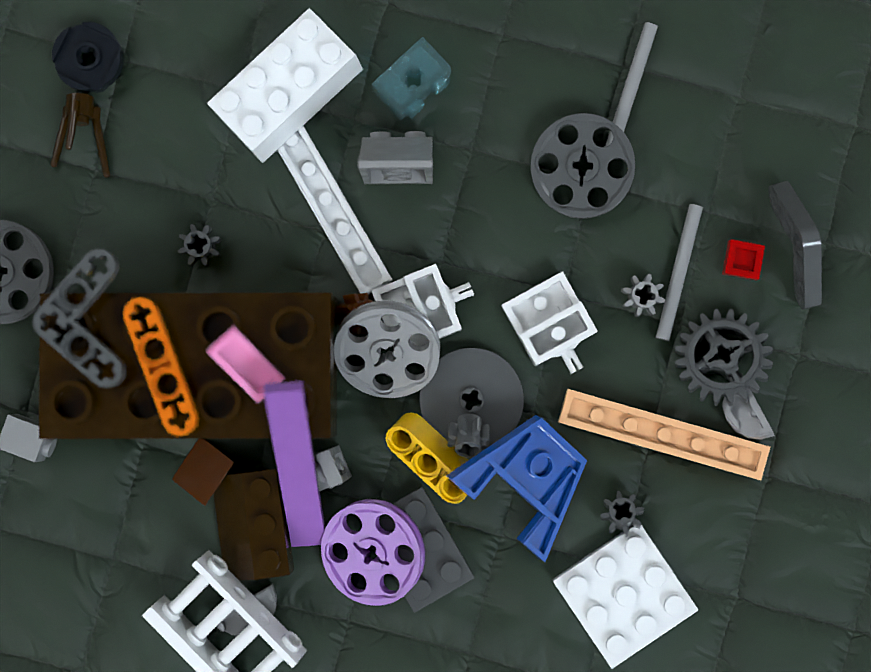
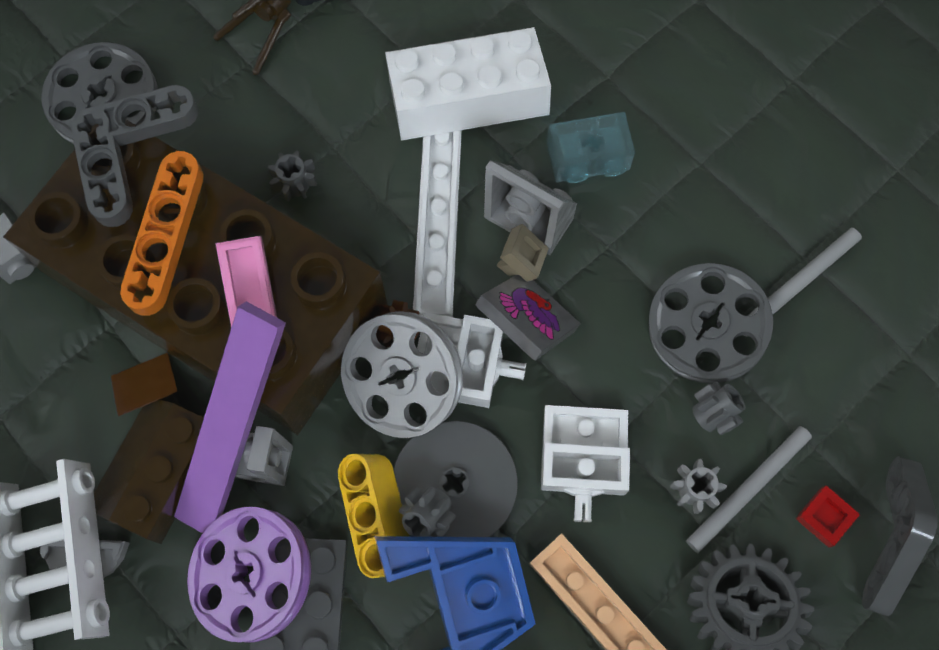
camera: 25 degrees right, 15 degrees down
none -> flat silver tile [475,275,581,361]
none -> dark tan tile [497,224,549,282]
none -> dark grey gear [692,381,746,435]

